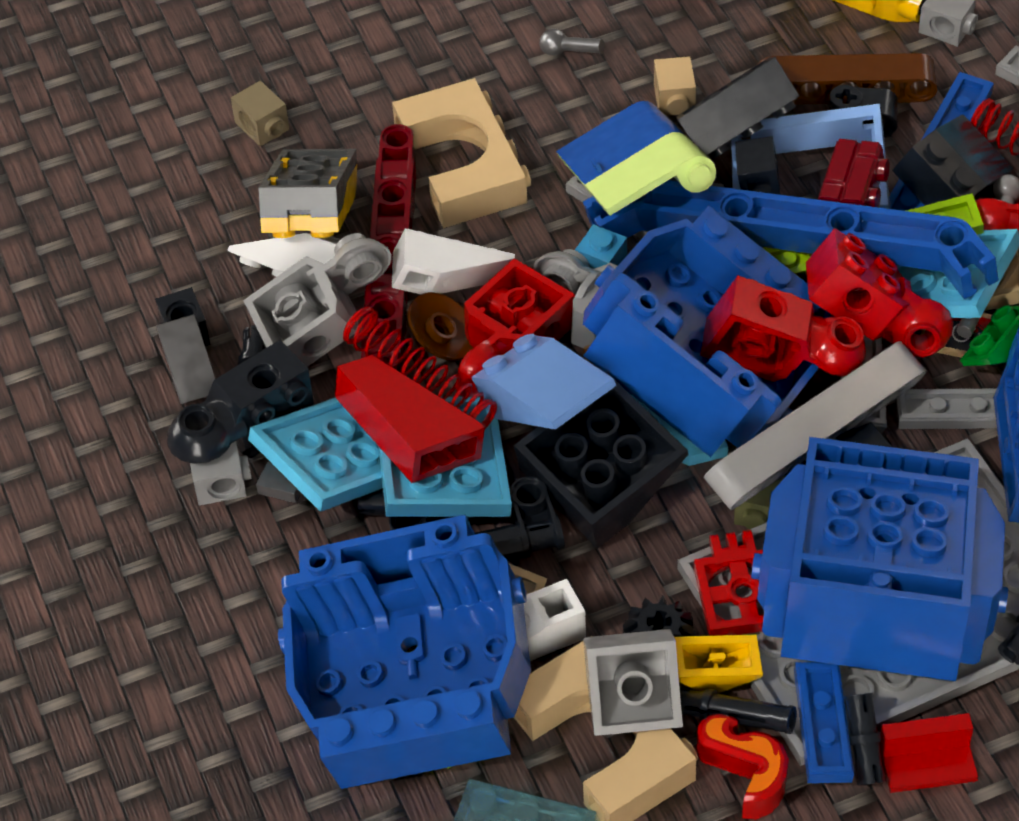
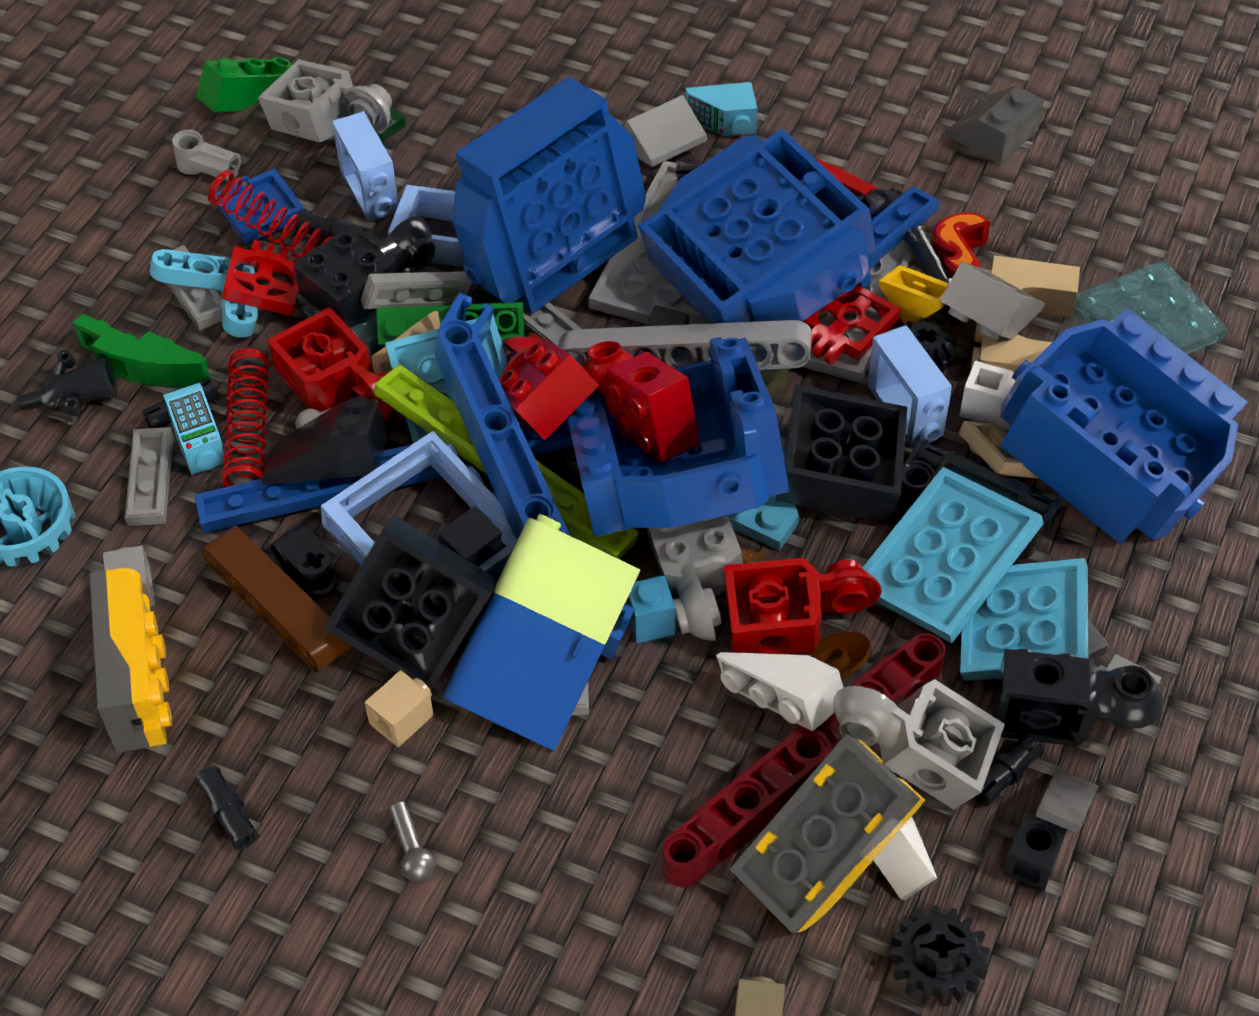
camera: 135 degrees left, 0 degrees up
red slope [335,355,485,483] -> none
red piece [343,306,497,429] -> none
tan arch [392,78,531,228] -> none
medium blue slope [471,334,617,430] -> none
dark red brick [818,139,890,208] -> none
none -> light blue window [867,325,952,448]
none -> black gear [889,905,990,1006]

